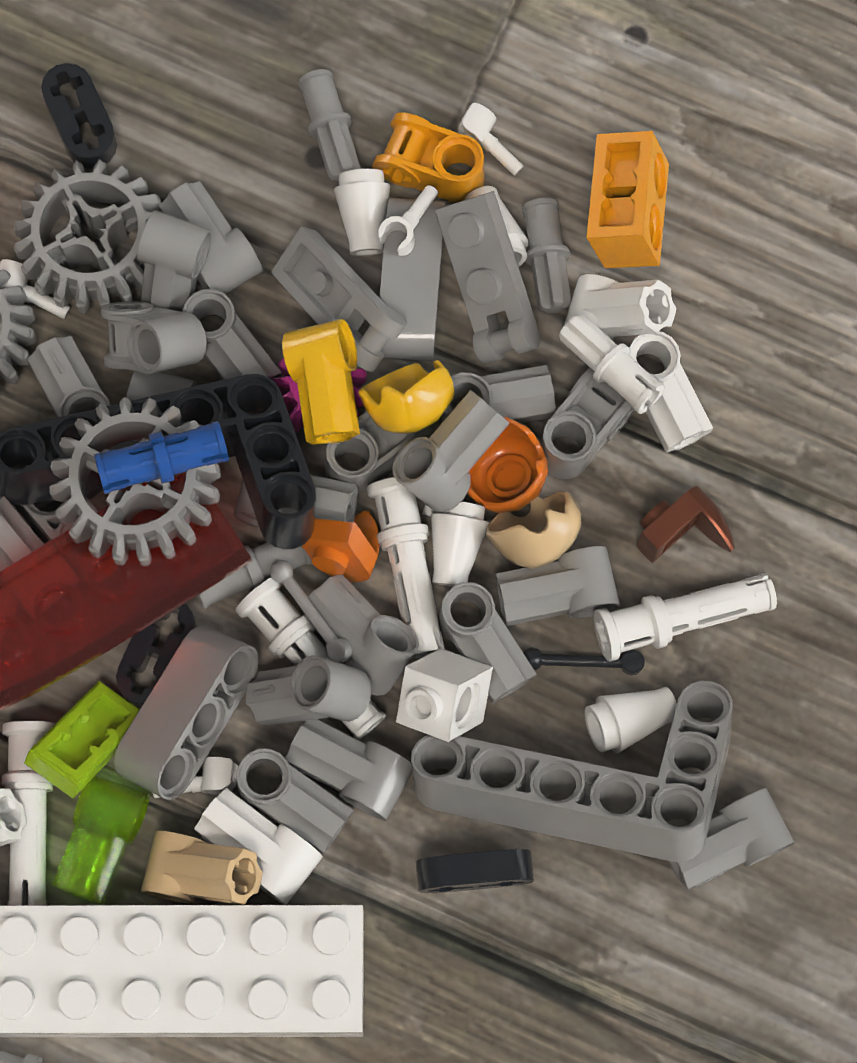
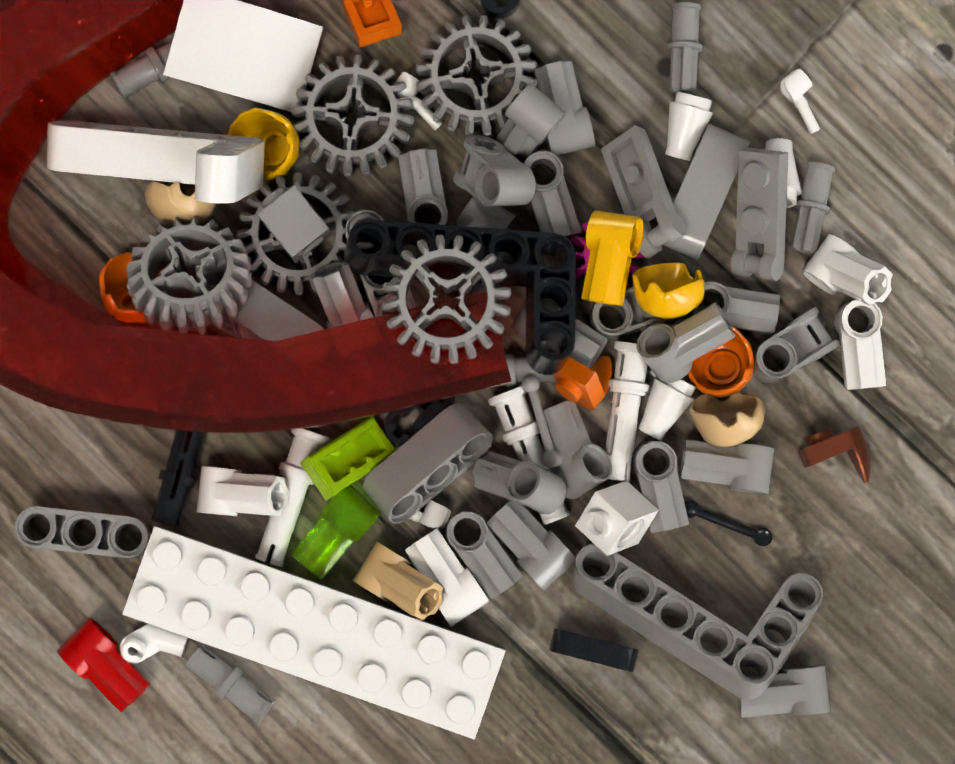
camera: 20 degrees right, 10 degrees up
blue pin [94,421,229,494] -> none
light orange piece [372,112,485,203] -> none
white hand [378,185,438,256] -> none
white axle [559,315,665,414] -> none
white cone [585,687,677,753] -> none
light orange brick [586,131,669,268] -> none
white pin [593,573,777,662] -> none

